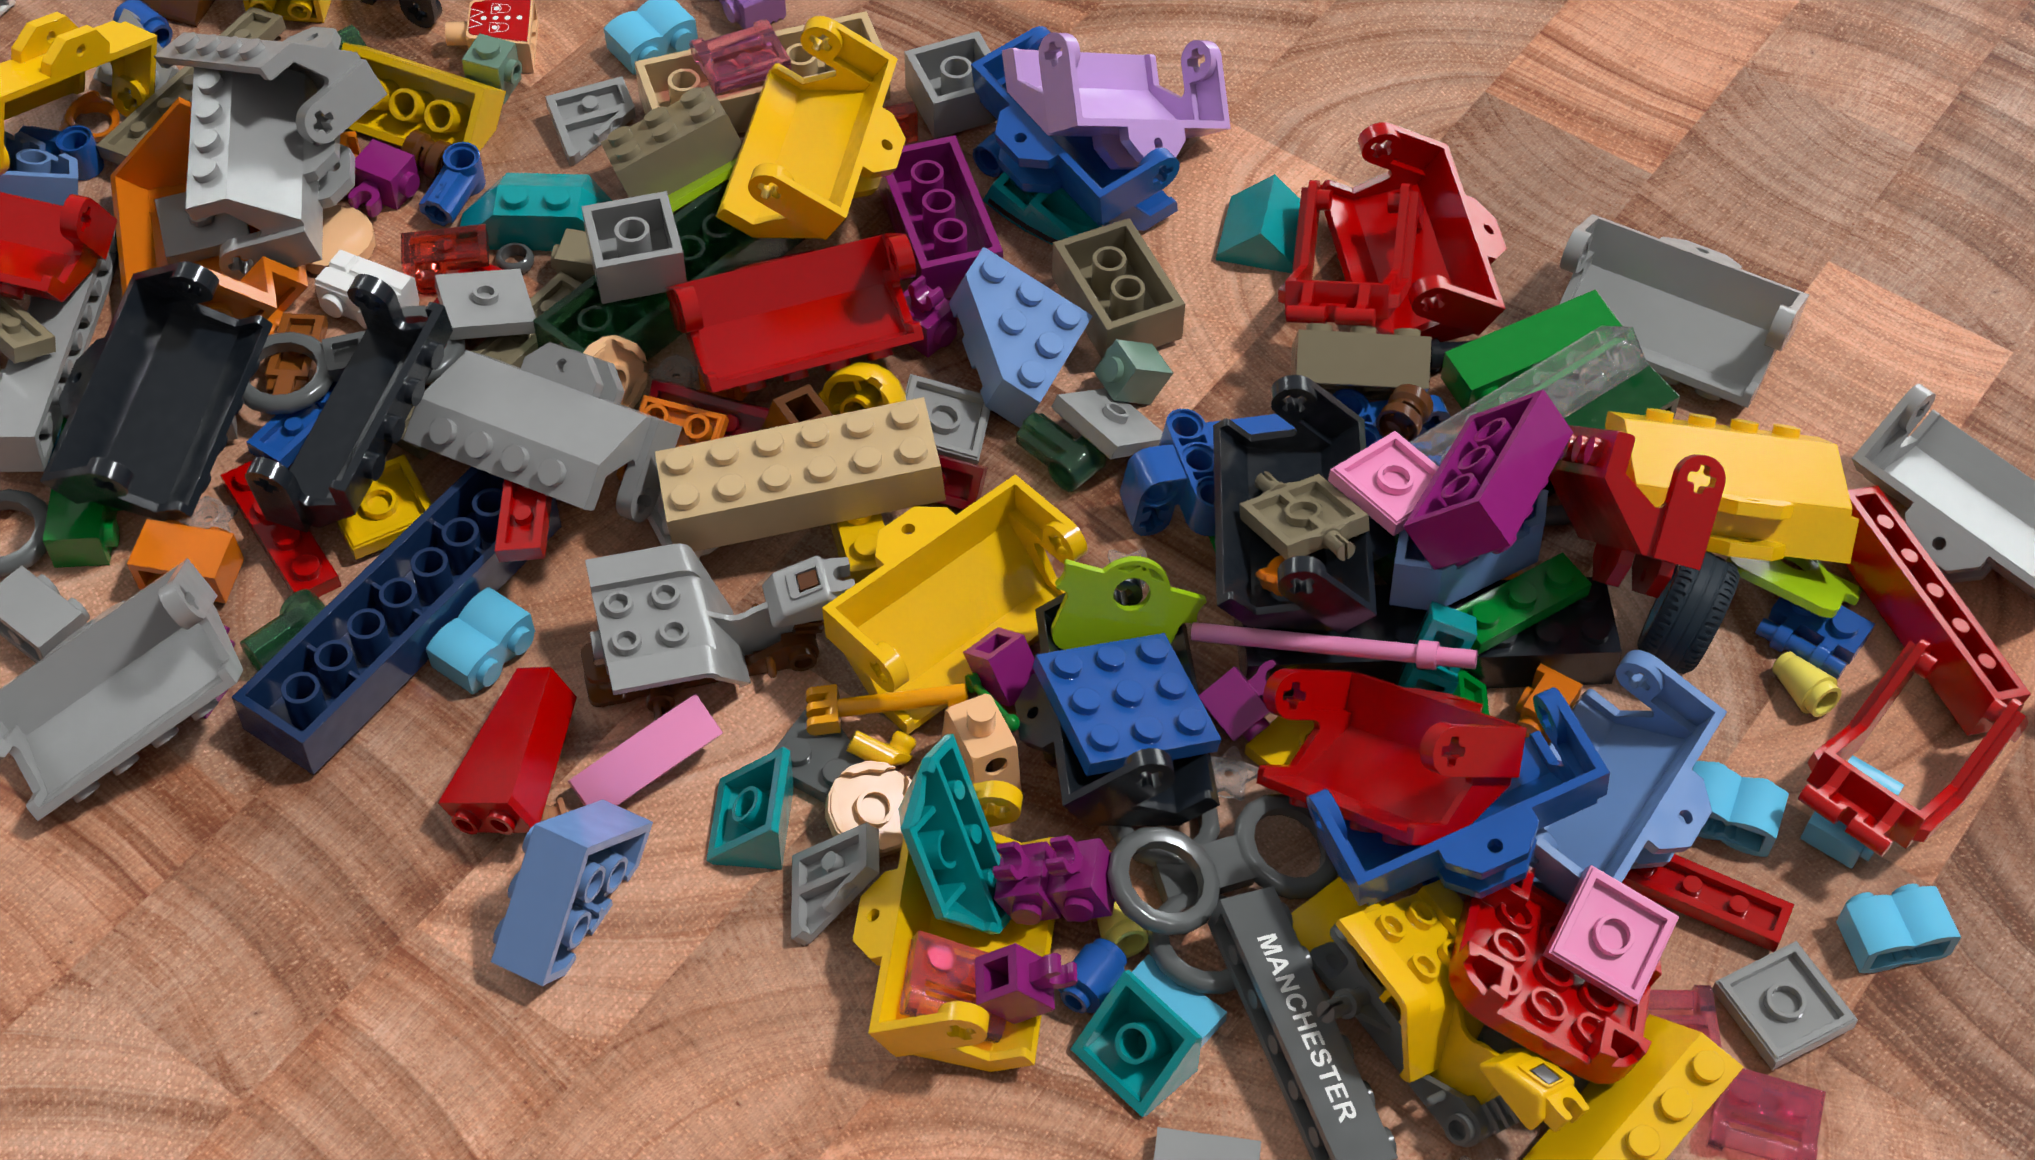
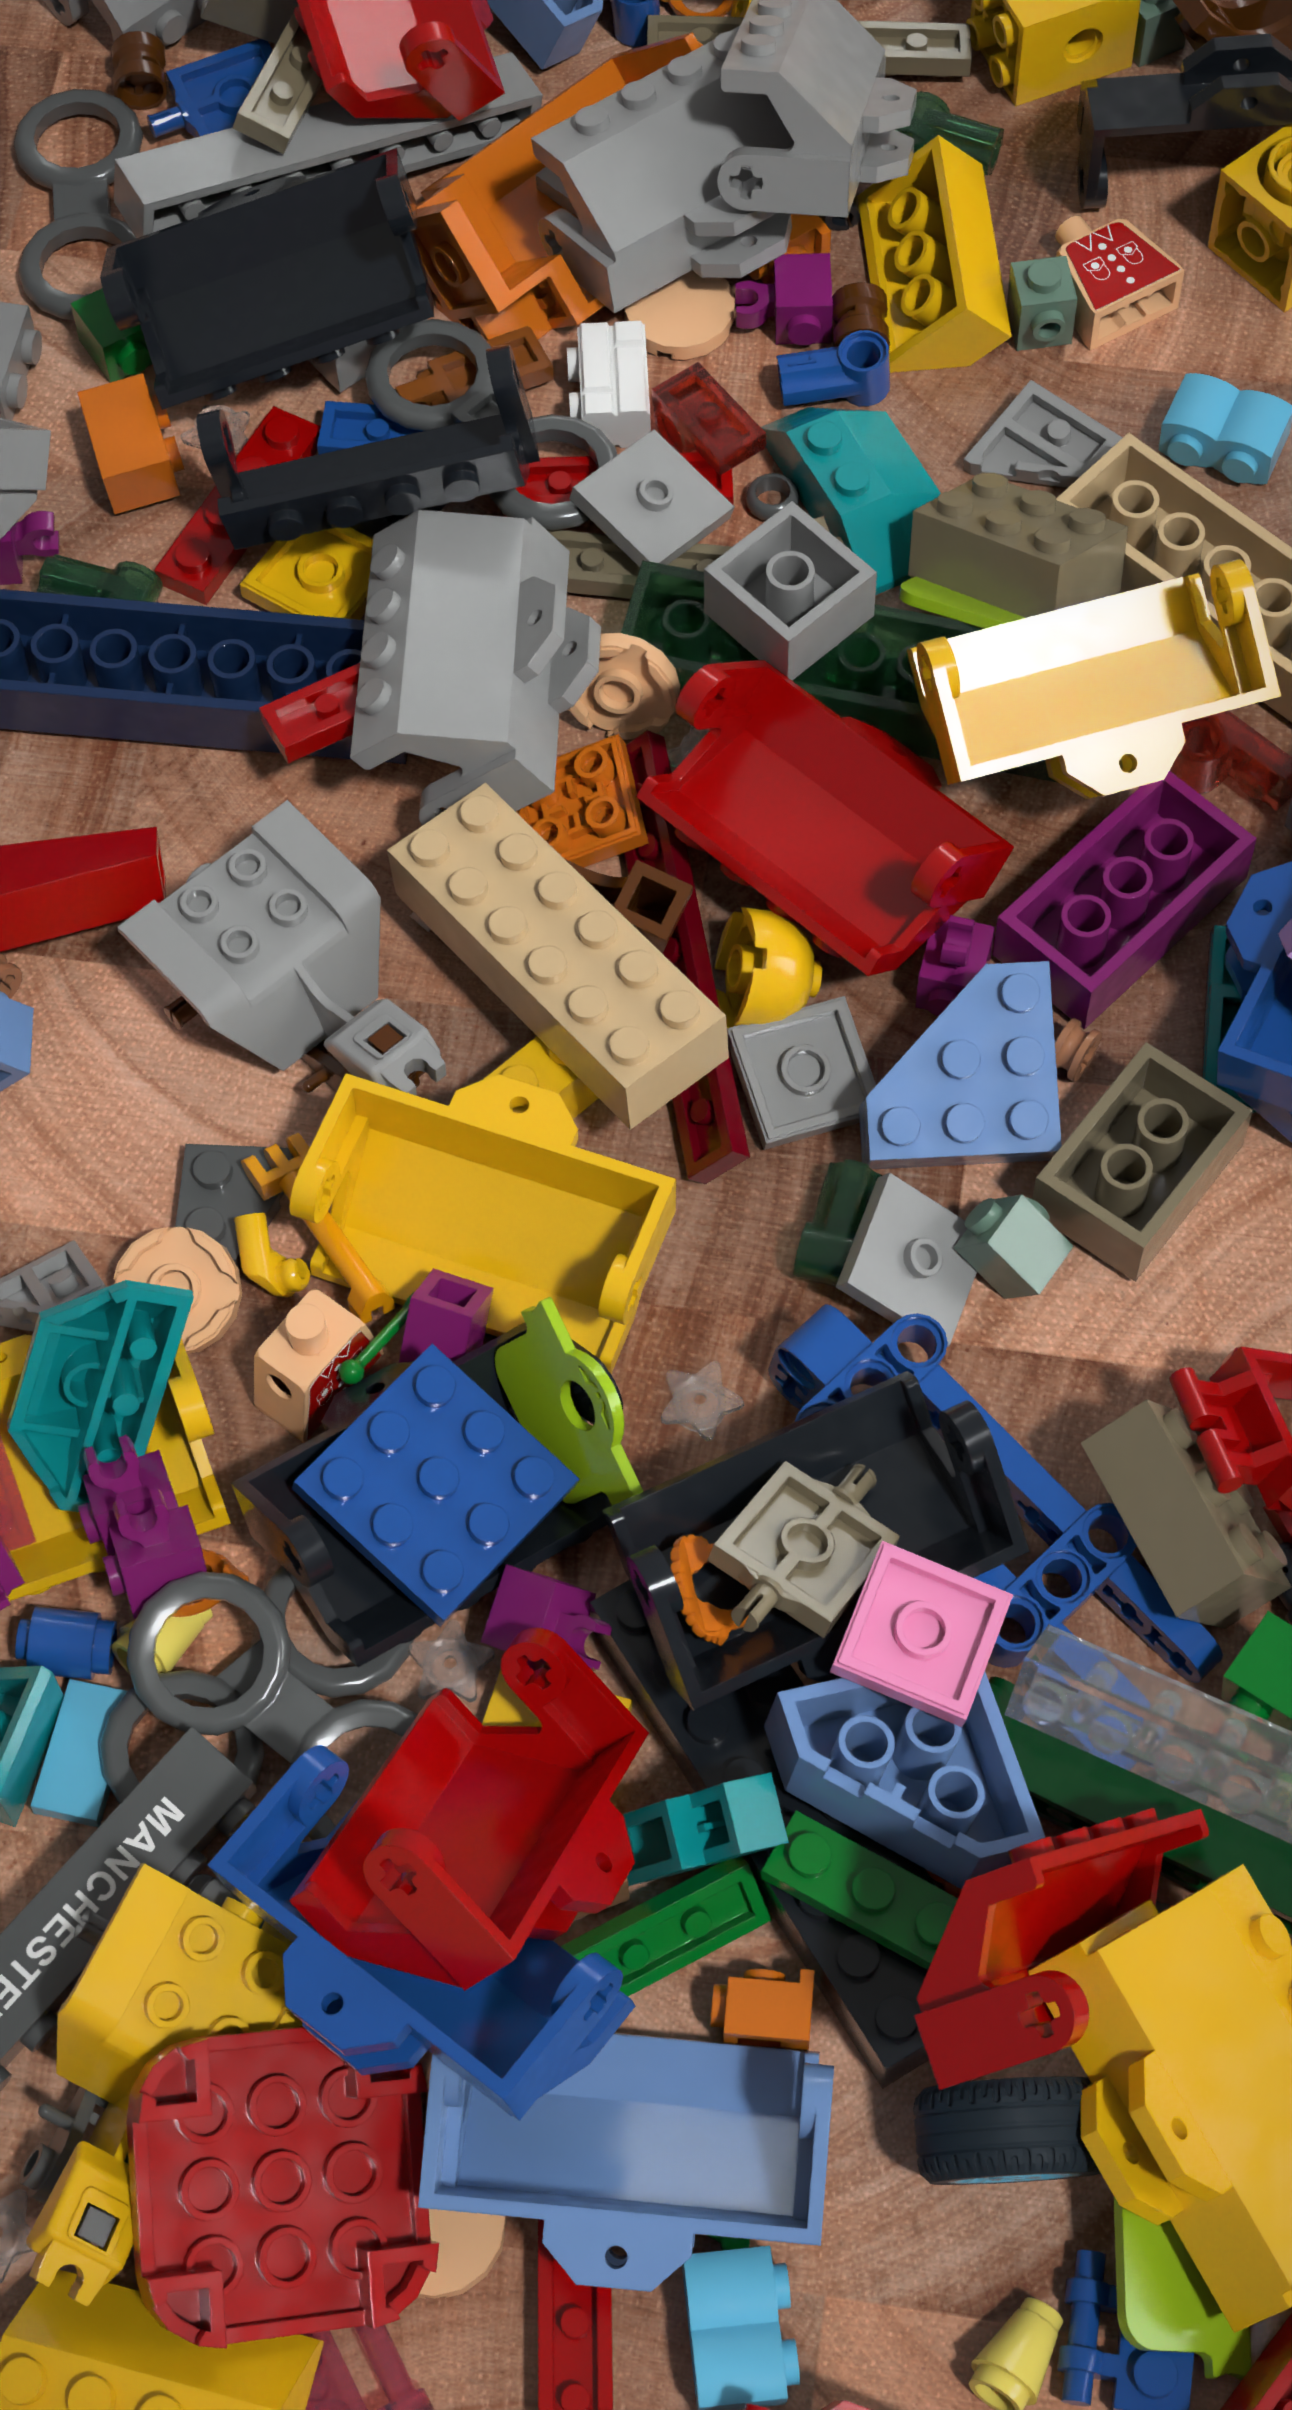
camera: 65 degrees right, 10 degrees up
medium azure brick [426,587,535,695] -> none
bright pink slope [568,694,723,806] -> none
clear pink plate [689,19,791,94] -> none
teal slope [706,747,794,870] -> none
bright pink bar [1191,622,1478,670] -> none
reddish brown wheel [1376,384,1434,443] -> none
magenta brick [1403,389,1573,570] -> none
bright pink plate [1543,865,1679,1008] -> none

